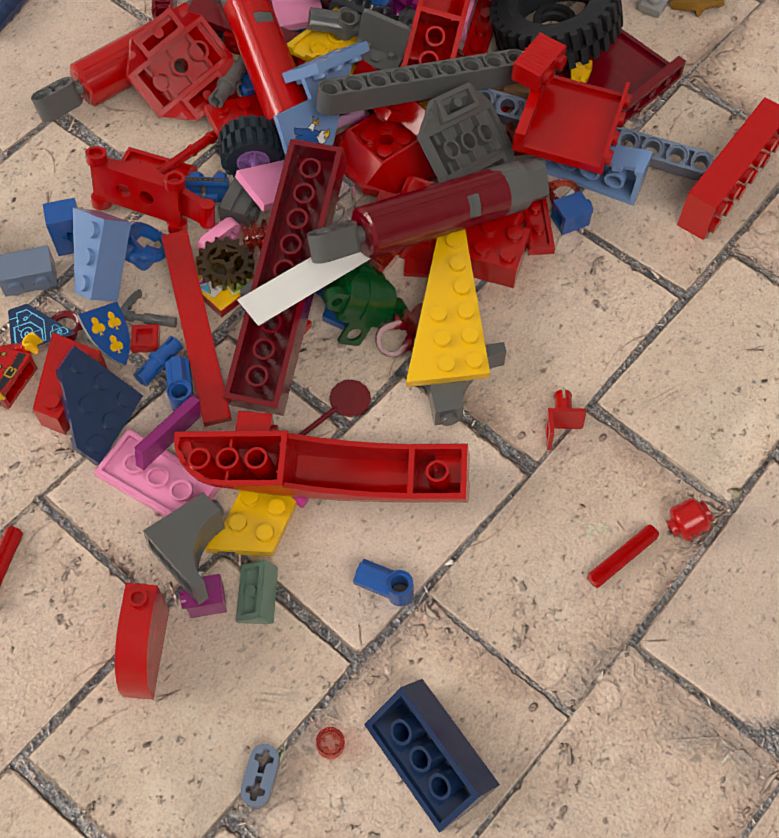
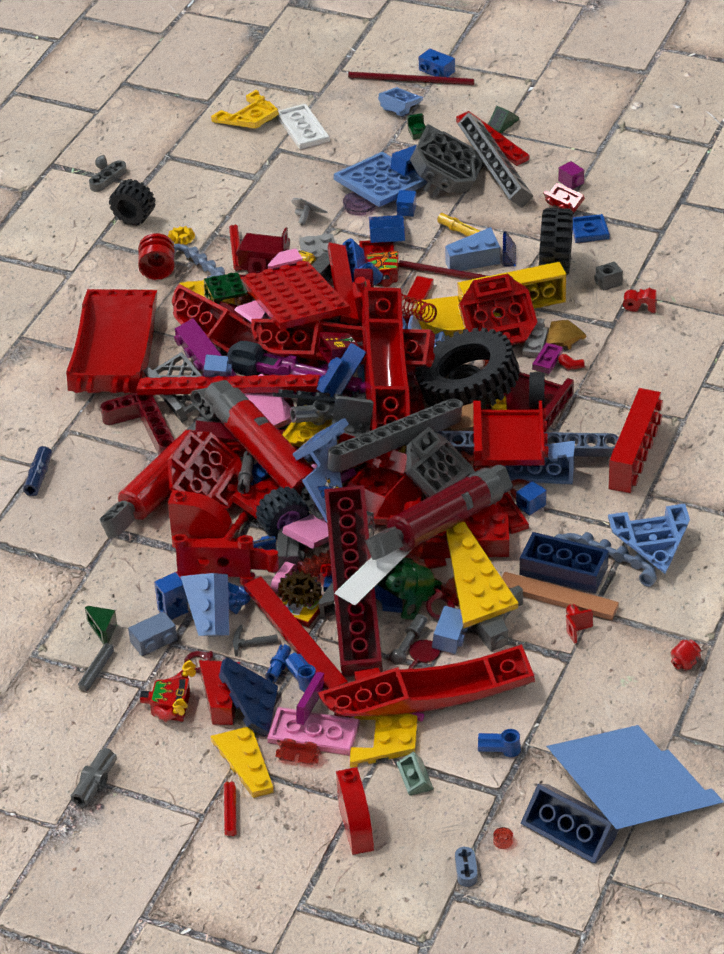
camera: 15 degrees left, 20 degrees down
dark blue sticker [8,304,73,347] -> none
blue shield [76,301,130,366] -> none
red tile [130,324,160,353] -> none
dark grey arch [143,493,225,605] -> none
magenta brick [179,574,227,618] -> none
red brick [511,33,567,92] -> none
red axle [587,524,659,588] -> none
none -> red brick [168,490,232,539]
none -> yellow wing [210,727,274,798]
none -> clear red hinge [275,738,322,765]
none -> dark grey pin [390,614,427,664]
none -> medium blue brick [432,606,469,654]
none -> nougat tile [502,572,619,620]
none -> dark blue brick [519,532,609,594]
none -> black tyre [529,372,545,408]
none -> magenta plate [532,343,563,374]
none -> medium blue sticker [546,725,724,829]
none -> sand blue bar [555,532,657,587]
none -> red arm [558,354,585,370]
none -> medium blue wedge [608,504,690,574]

